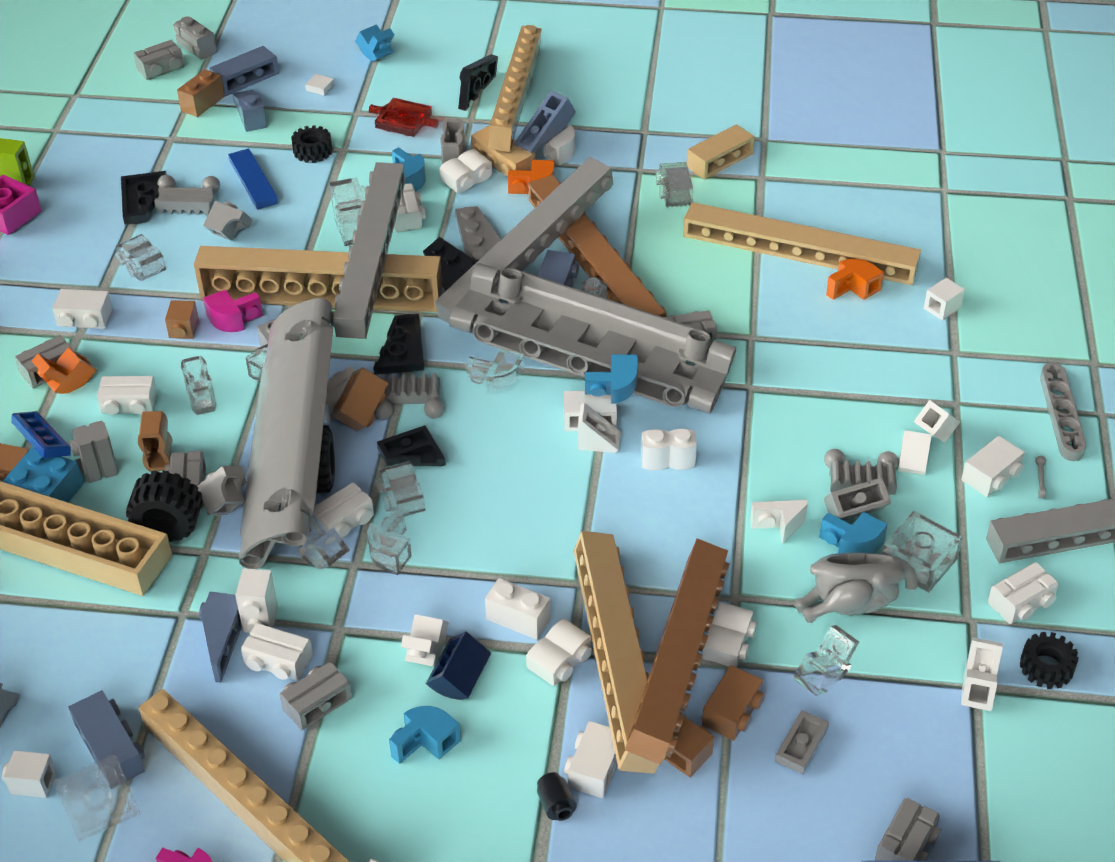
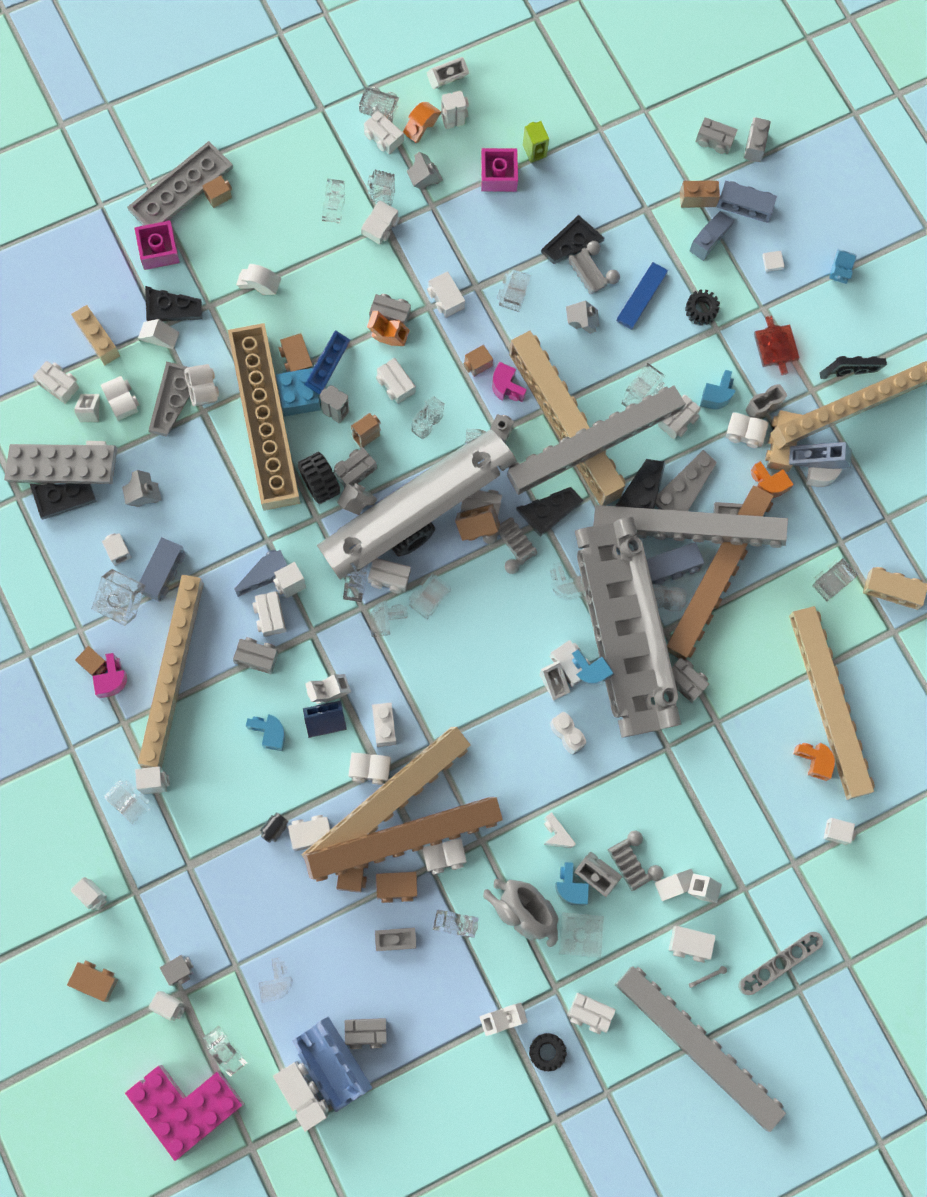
camera: 50 degrees right, 30 degrees up
black wing [377,425,446,466] -> none

